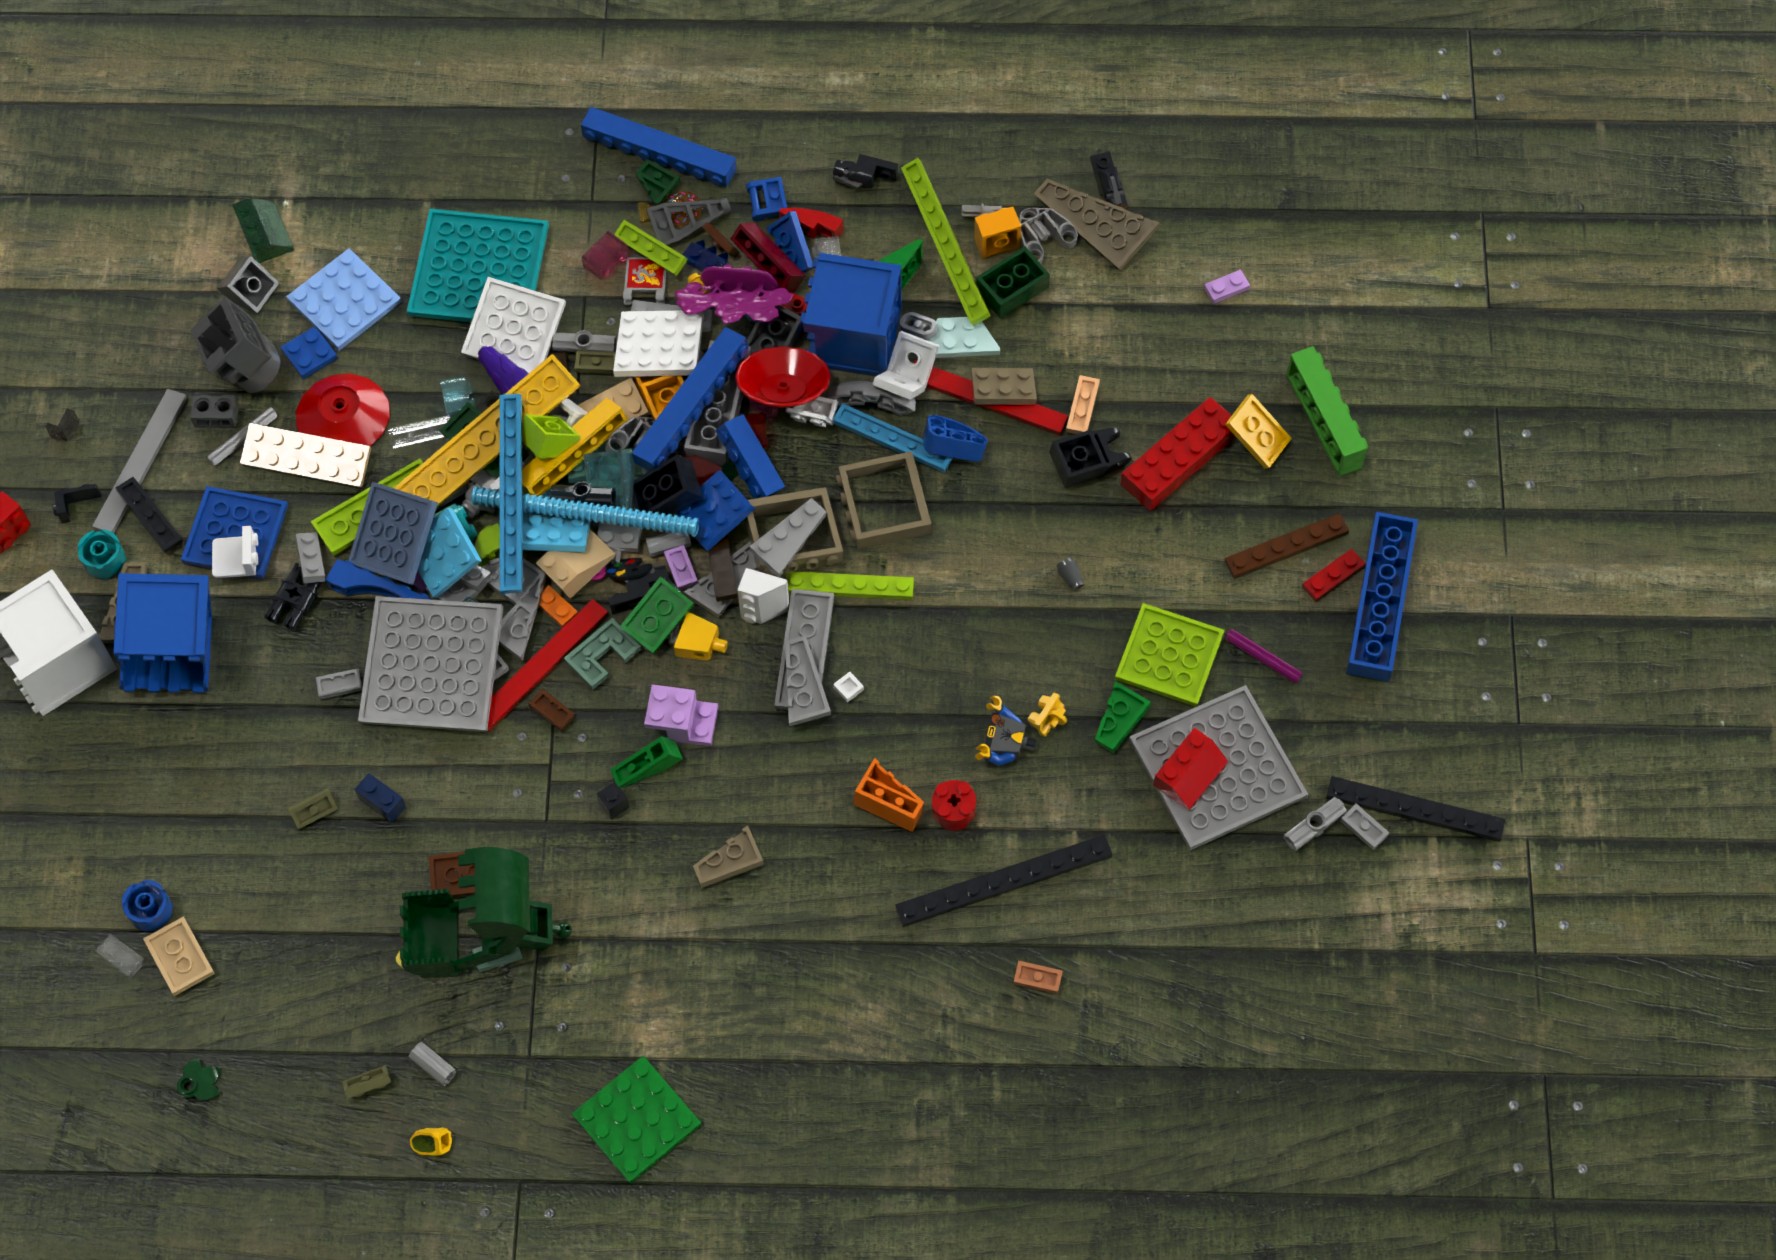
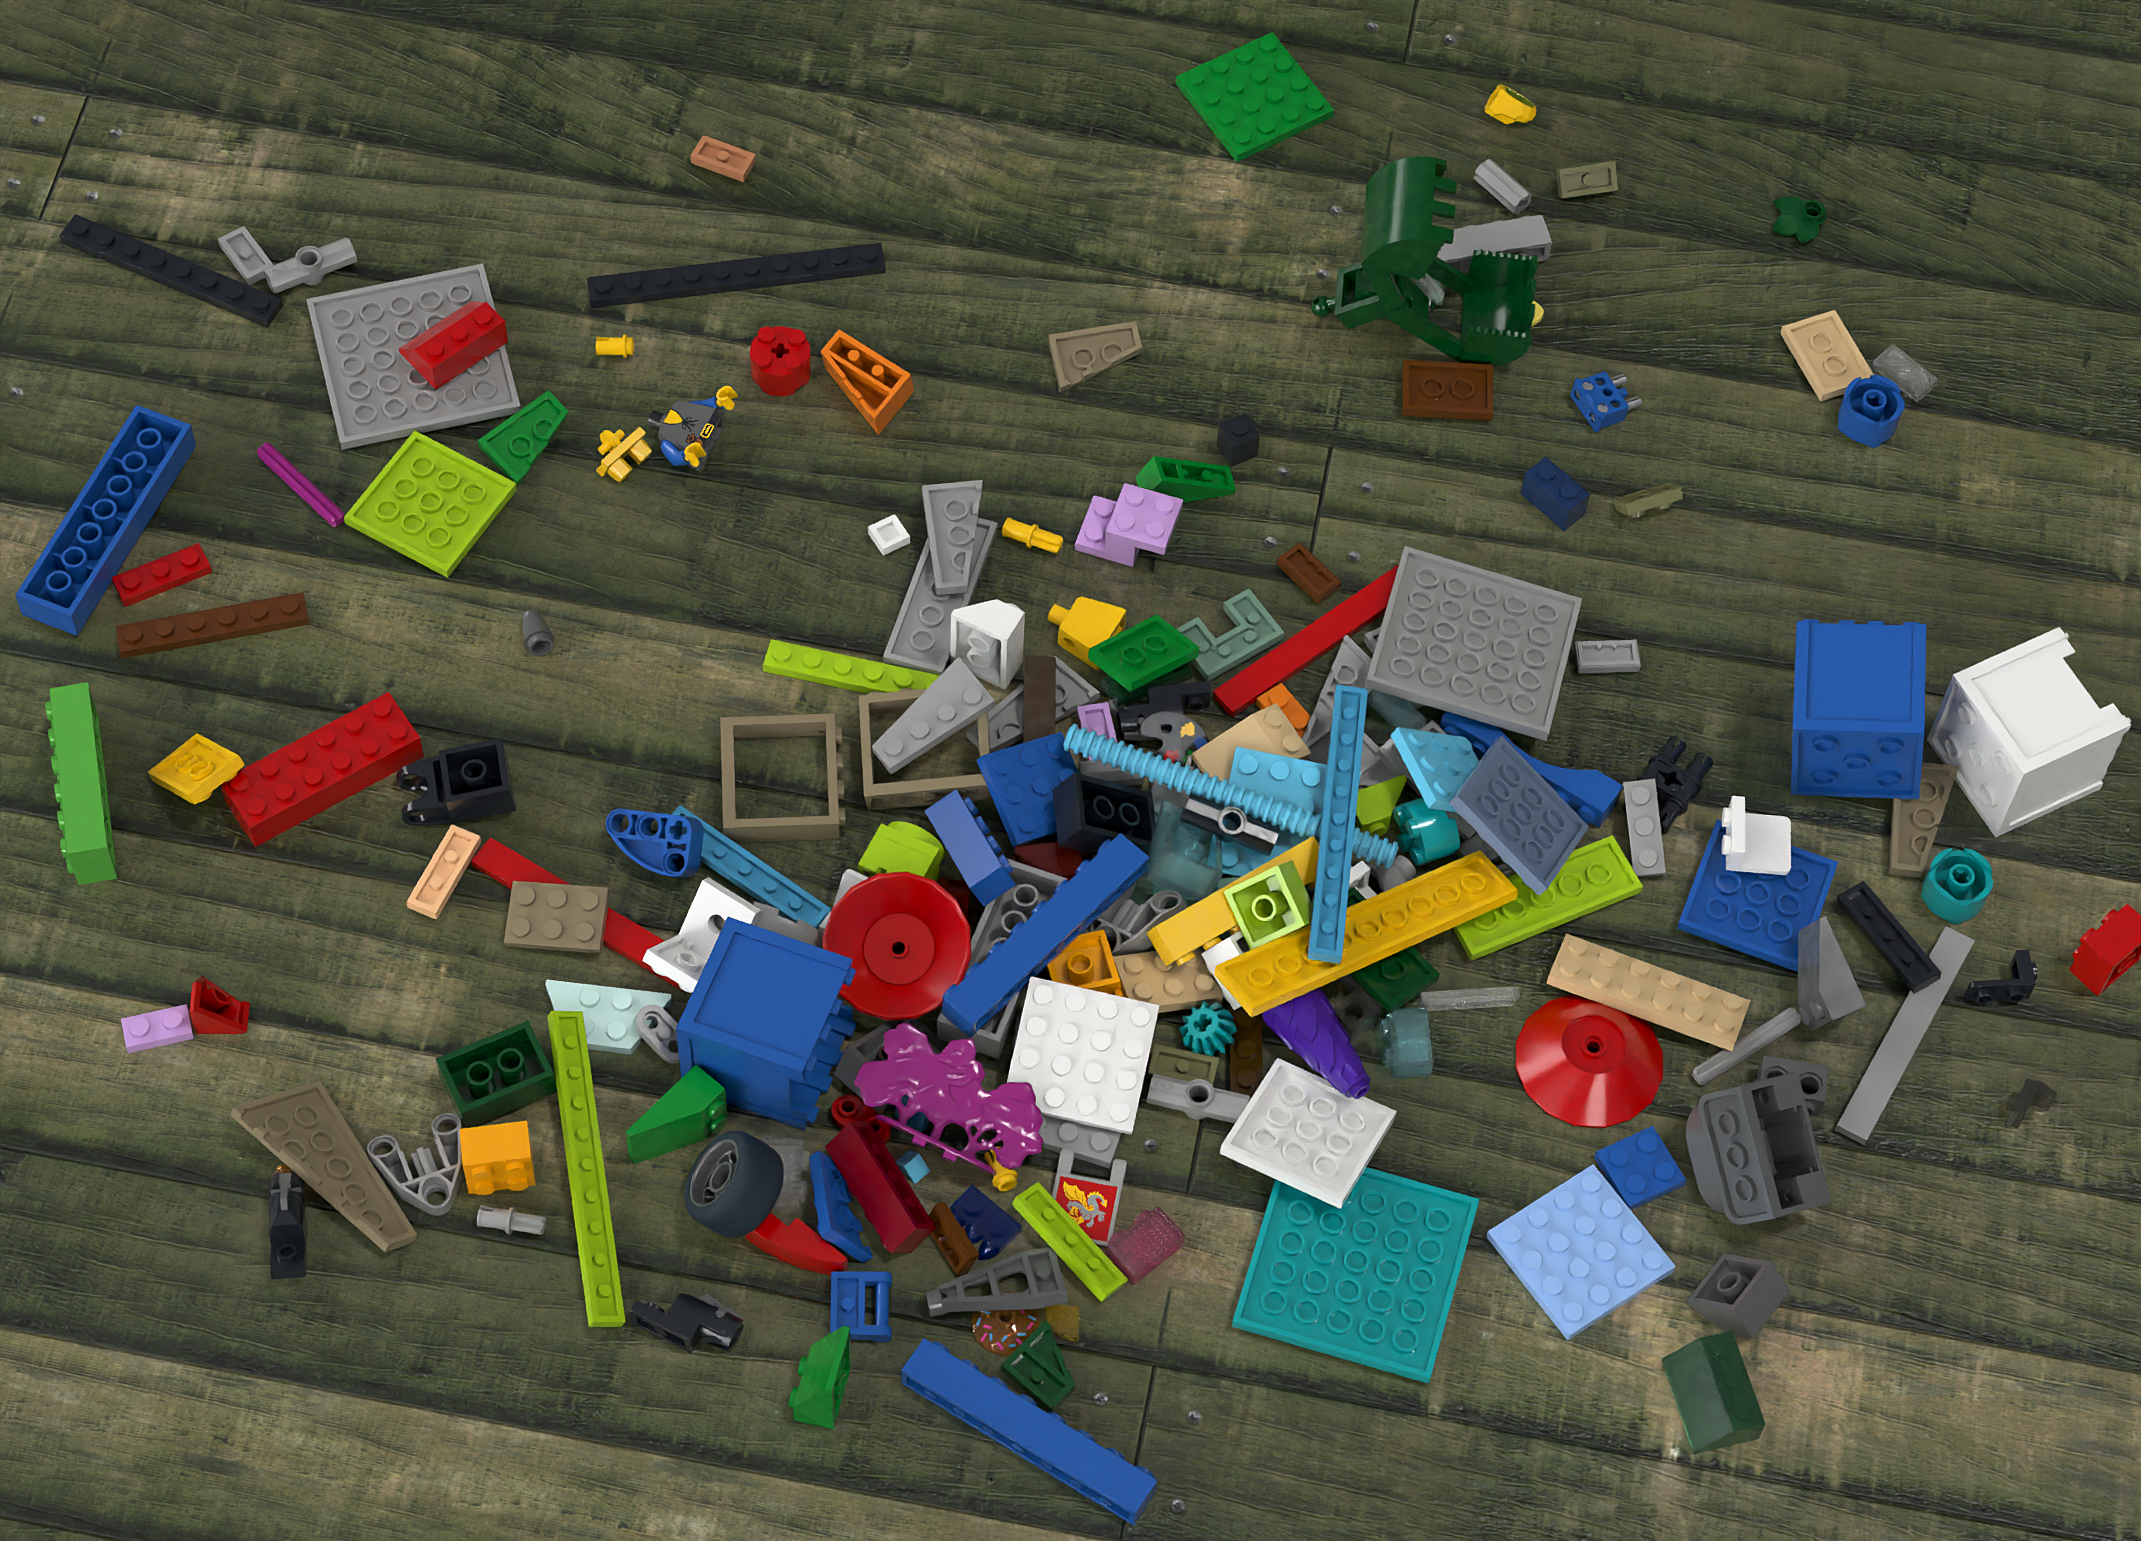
camera: 175 degrees left, 5 degrees down
none -> red slope [189,975,250,1034]
none -> yellow pin [596,334,634,358]
none -> black wheel [684,1131,784,1238]
none -> green slope [788,1326,851,1430]
none -> lime piece [858,821,945,882]
none -> yellow axle [1002,517,1064,554]
none -> teal gear [1179,1001,1237,1057]
none -> light grey brick [1437,215,1552,274]
none -> blue piece [1570,371,1642,432]
none -> dark grey slope [1797,916,1867,1031]

